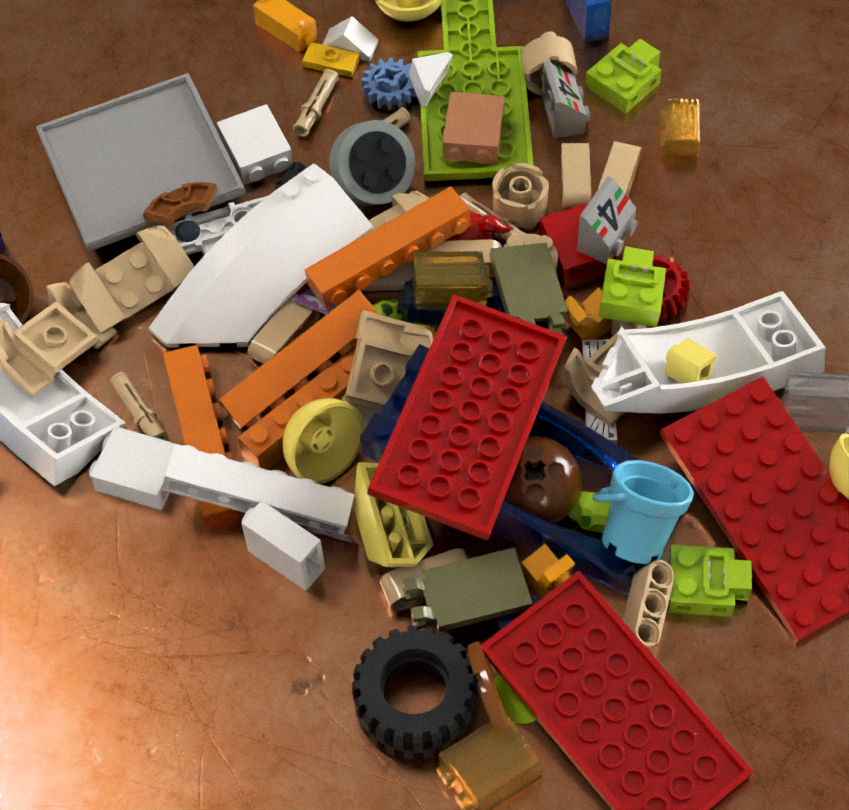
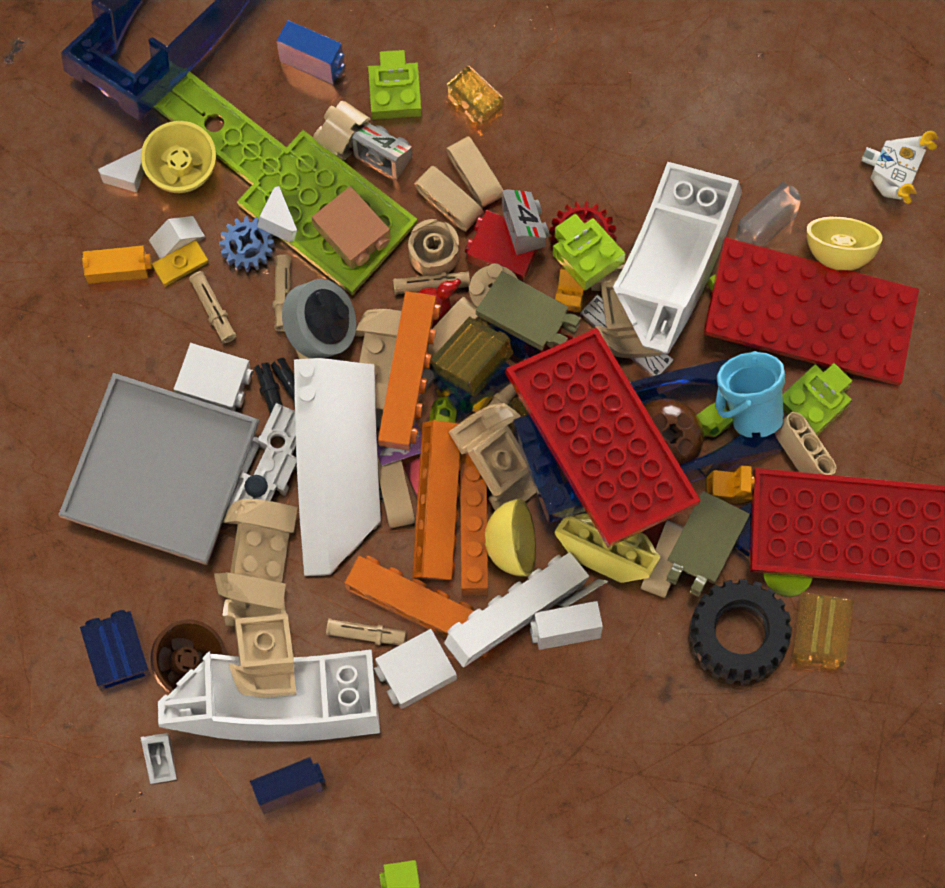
camera: 50 degrees left, 15 degrees up
dark orange tile [143,182,218,227] -> none
dark orange tile [467,641,508,731] -> none
light yellow brick [664,338,717,384] -> none

